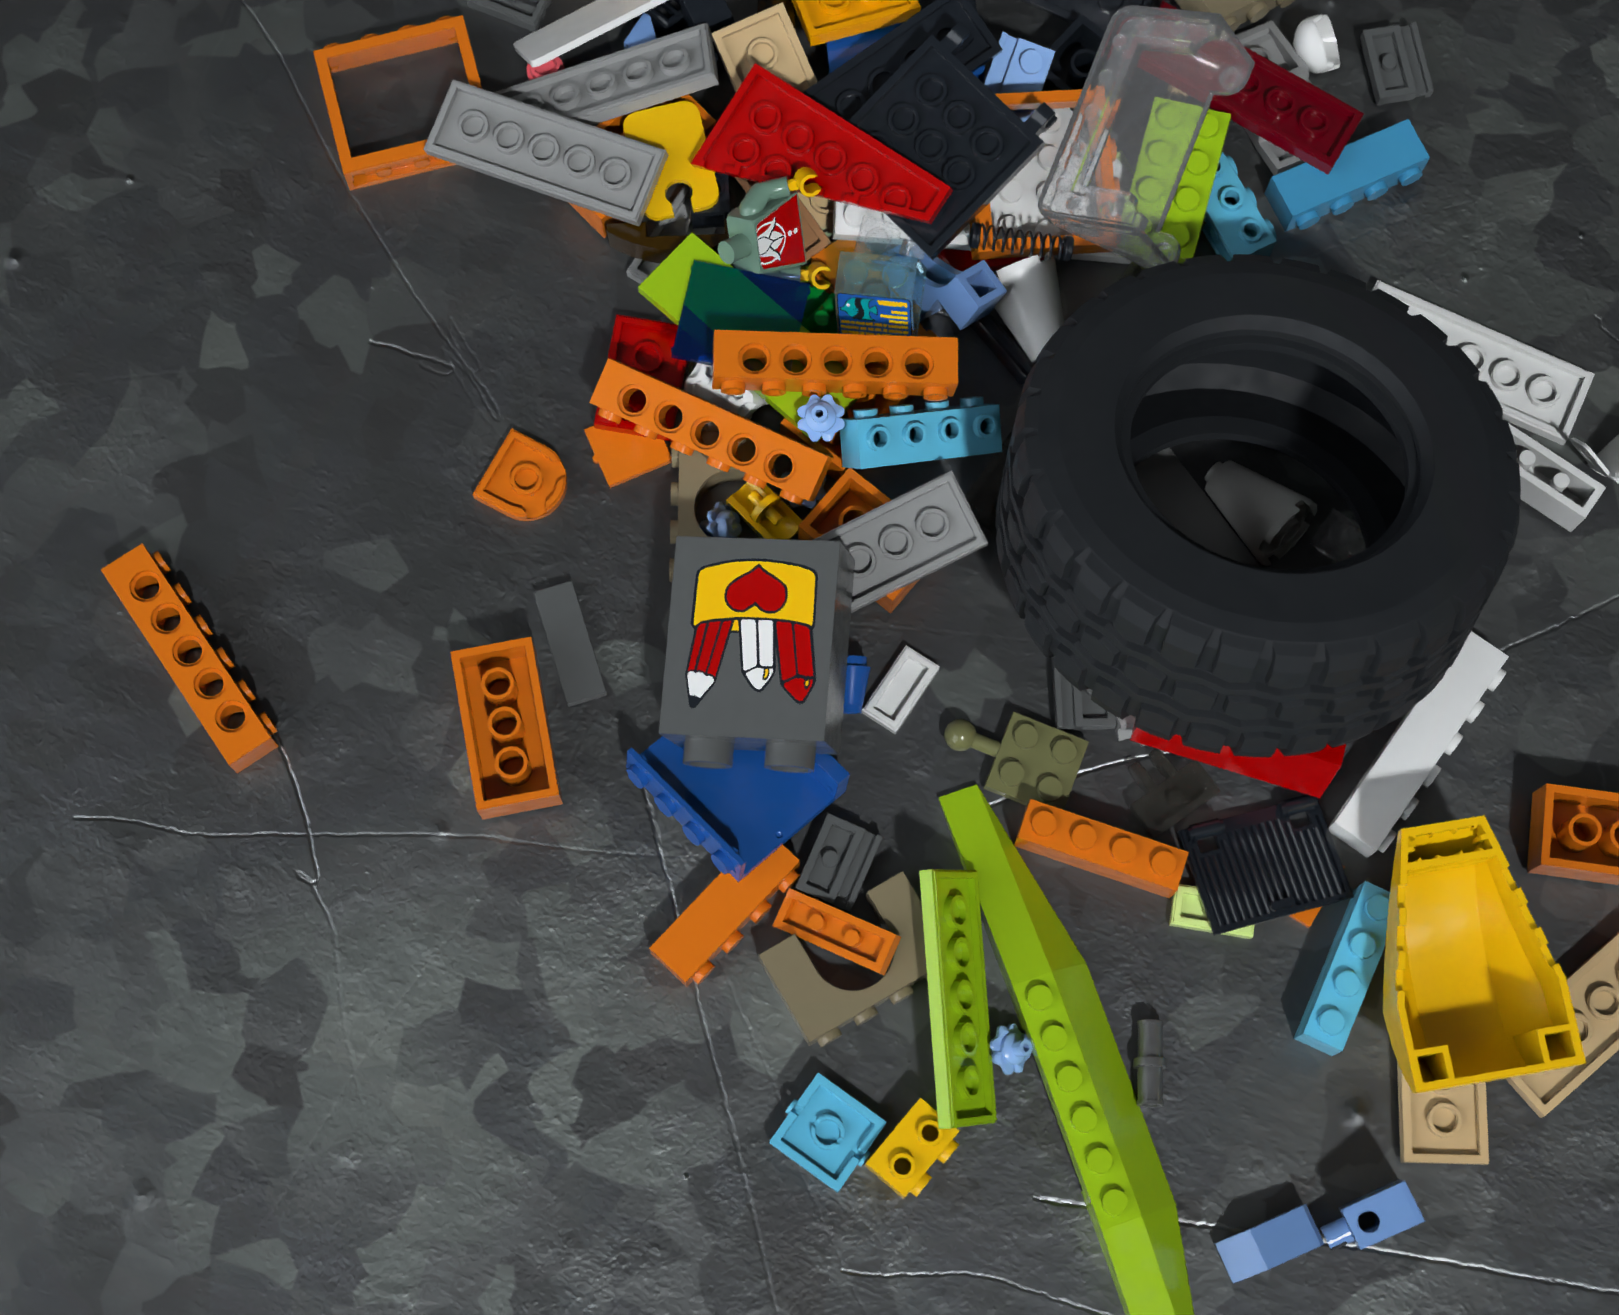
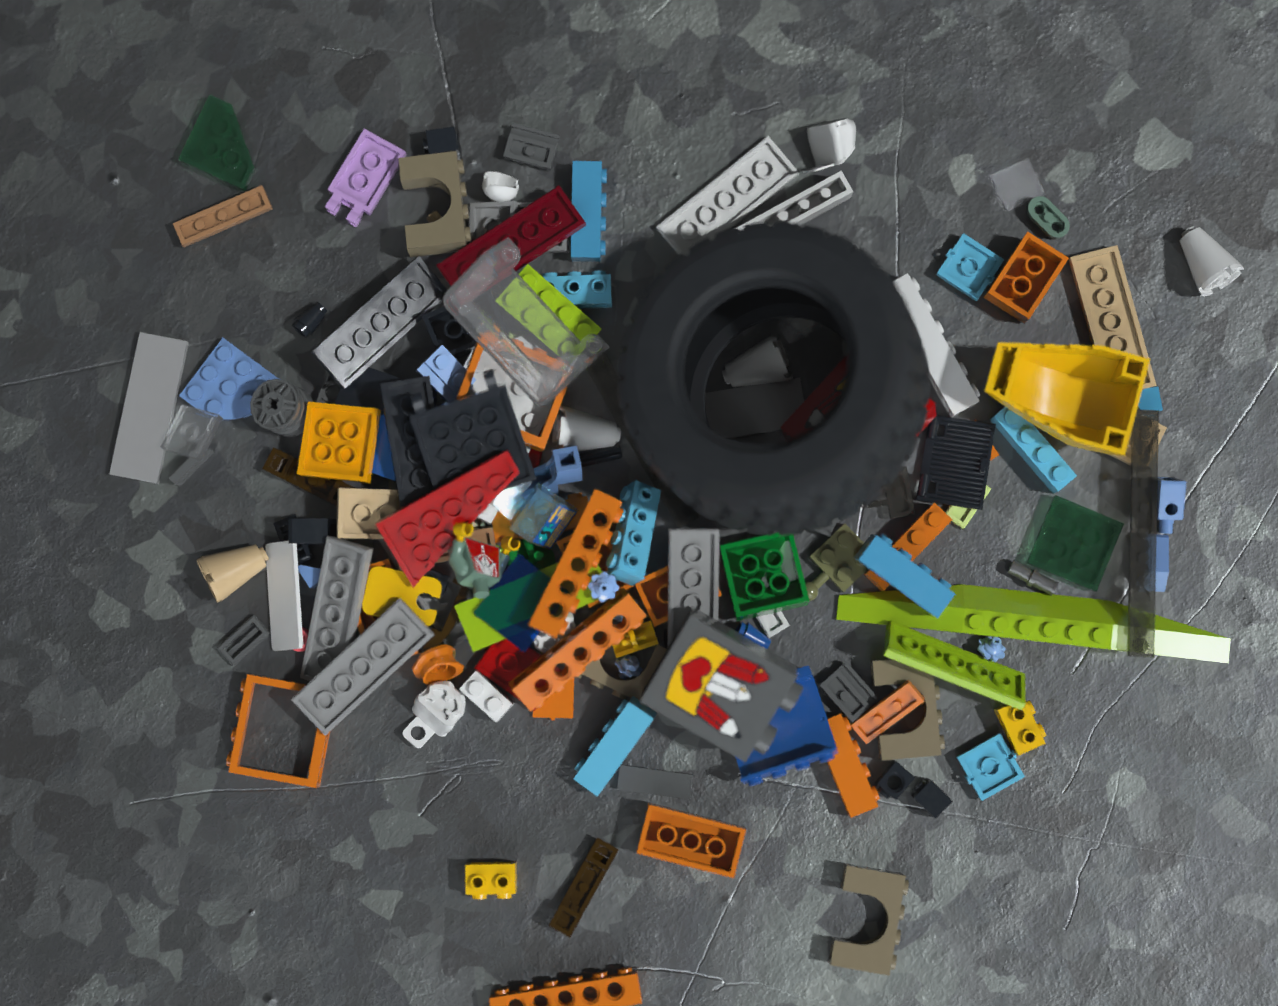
camera: 55 degrees left, 10 degrees up
orange tile [472,428,567,521] -> none
black piece [969,222,1074,262] -> none
none -> white piece [402,681,465,748]
none -> orange hat [412,644,464,685]
none -> white brick [459,671,514,722]
none -> yellow brick [465,861,517,899]
none -> dark brown slope [548,837,619,938]
none -> medium azure brick [574,696,657,796]
none -> green slope [719,532,809,622]
none -> dark tan arch [828,863,909,976]
none -> dark azure brick [854,533,955,618]
none -> black brick [875,760,916,800]
none -> black brick [912,778,953,819]
none -> medium azure plate [936,233,1004,301]
none -> clear green plate [1027,495,1124,592]
none -> clear smoke plate [1127,410,1159,658]
none -> dark azure tile [1137,387,1163,413]

